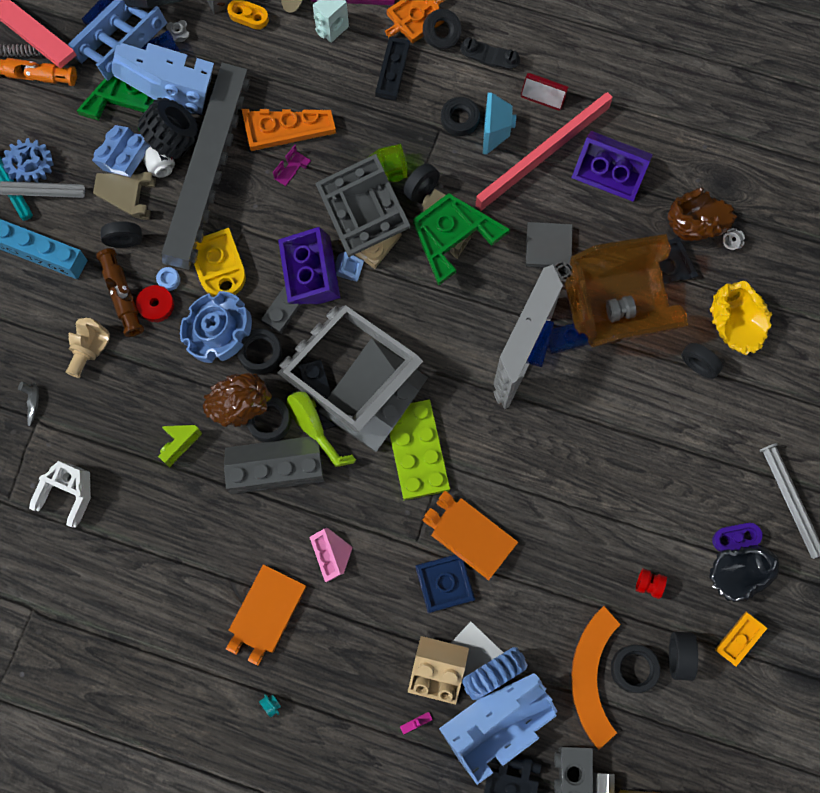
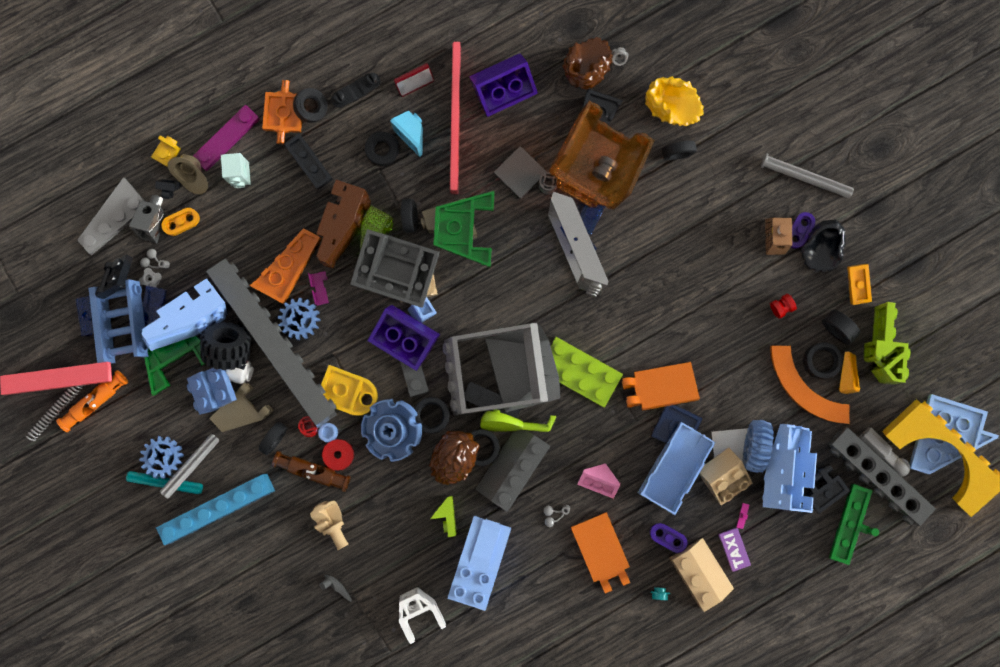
camera: 45 degrees left, 10 degrees up
none -> light grey piece [140,249,170,268]
none -> medium blue gear [278,298,321,340]
none -> red wheel [298,416,319,437]
none -> reddish brown piece [316,180,371,269]
none -> light blue piece [447,516,511,611]
none -> light grey piece [544,504,570,527]
none -> light blue piece [637,422,715,515]
none -> dark purple plate [650,523,687,553]
none -> tan slope [670,538,734,612]
none -> medium lavender tile [718,528,751,572]
none -> medium nougat torso [765,218,792,255]
none -> light orange slope [839,351,860,394]
none -> lime piece [863,302,910,385]

